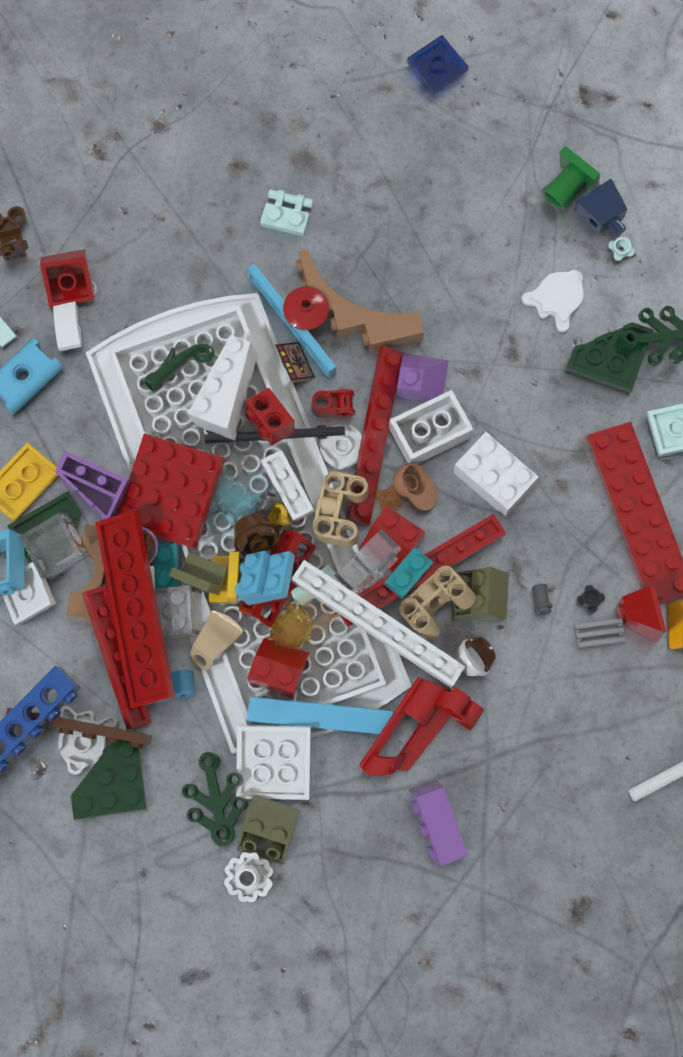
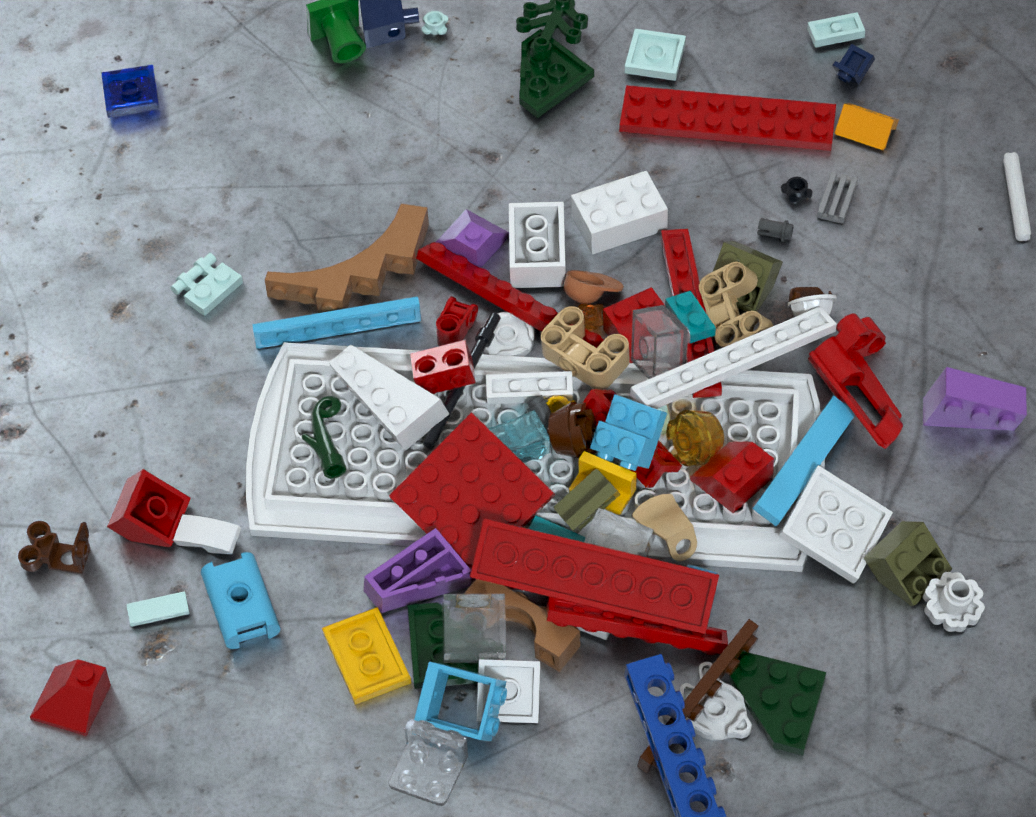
camera: 60 degrees left, 20 degrees down
dark green plant [182,752,248,846] -> none
piece [275,342,315,383] -> none
red dish [283,287,329,330] -> none
white tile [521,270,583,333] -> none
red slope [616,585,666,642] -> none

